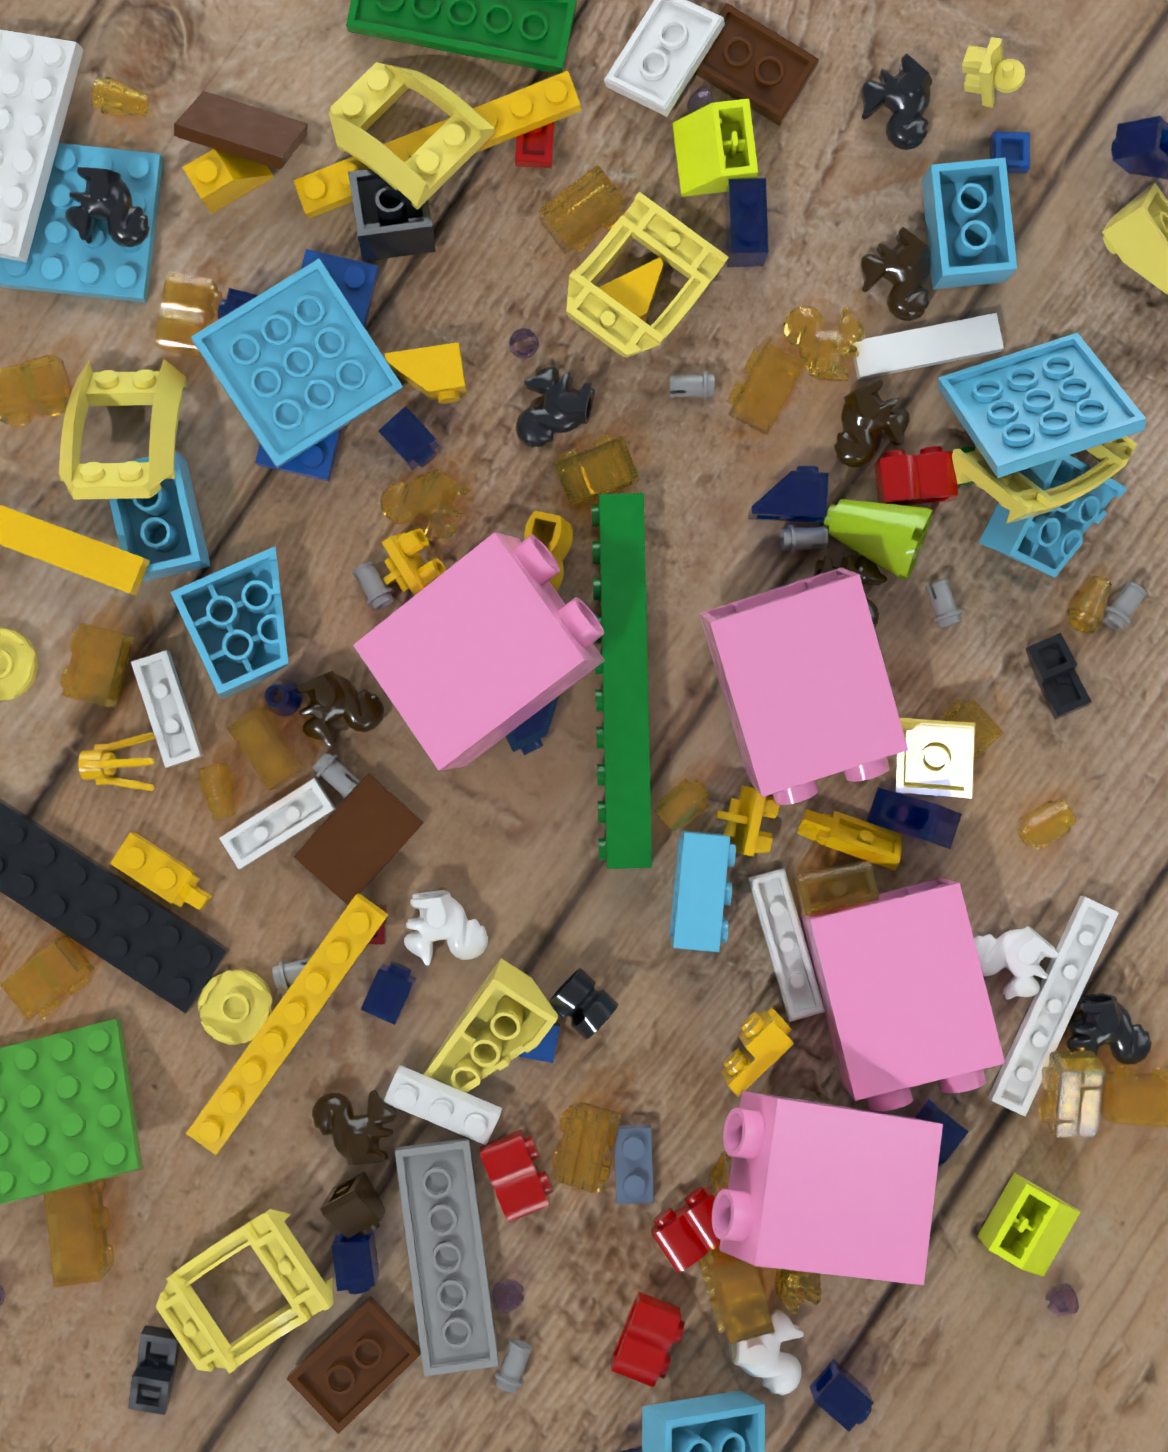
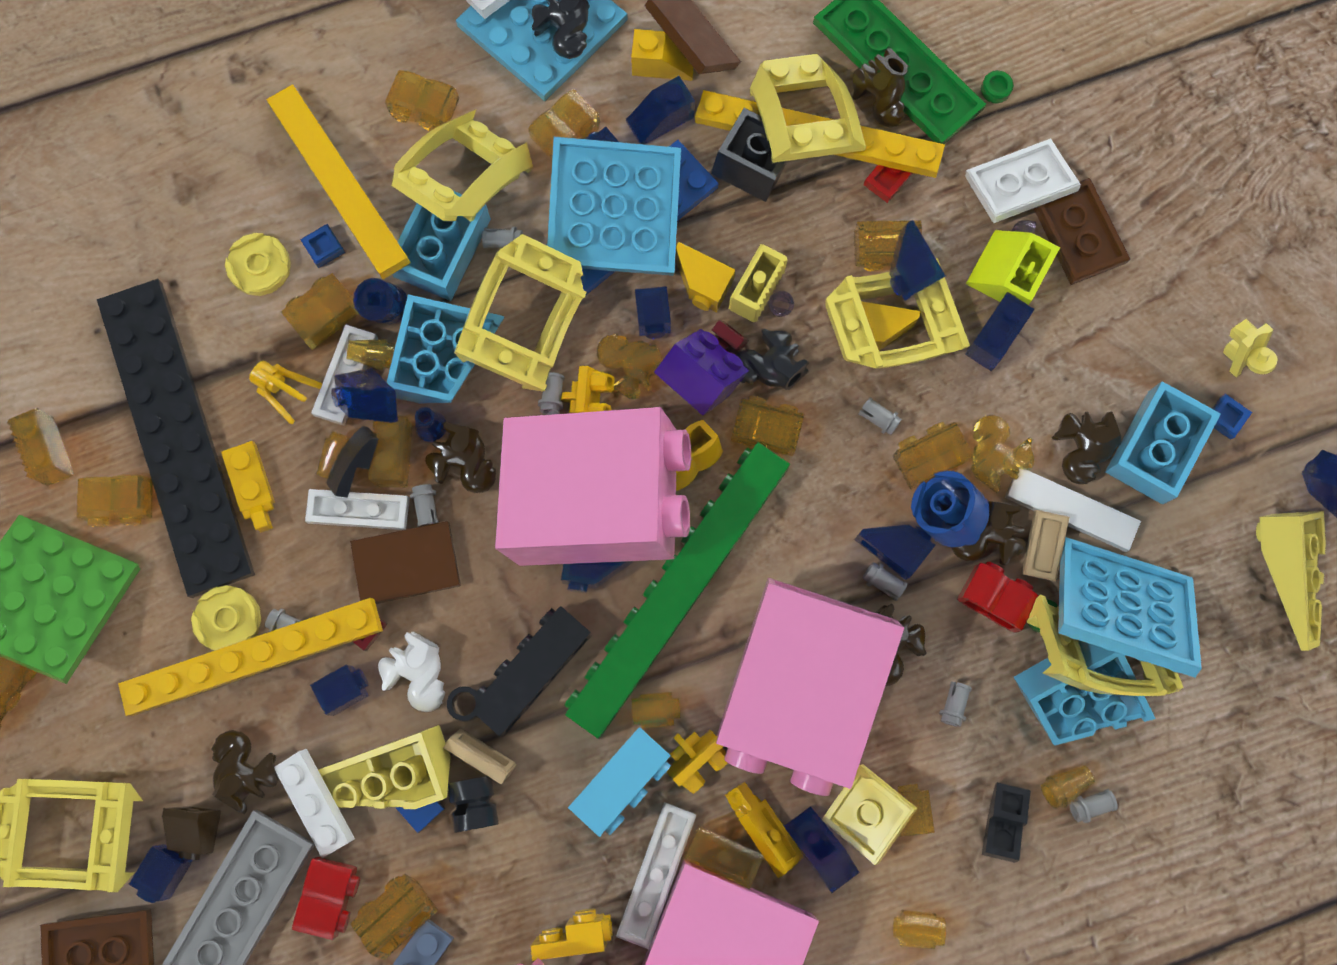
camera: 40 degrees right, 10 degrees down
lime cone [824,499,933,581] -> none
black animal [862,53,932,150] -> none
none -> blue tile [300,224,346,268]
none -> black slope [326,426,378,498]
none -> clear blue slope [331,368,398,423]
none -> clear yellow cone [346,339,395,371]
none -> clear blue wheel [353,278,407,324]
none -> tan tile [444,729,516,785]
none -> black hinge [447,606,592,737]
none -> light yellow wedge [454,234,587,392]
none -> light grey pin [482,227,523,248]
none -> clear blue slope [626,76,695,145]
none -> dark purple brick [654,329,749,416]
none -> dark red tile [712,320,749,352]
none -> light yellow brick [729,244,788,322]
none -> dark brown animal [852,48,908,127]
none -> clear blue slope [889,220,946,301]
none -> blue brick [911,471,989,547]
none -> tan tile [1021,510,1070,581]

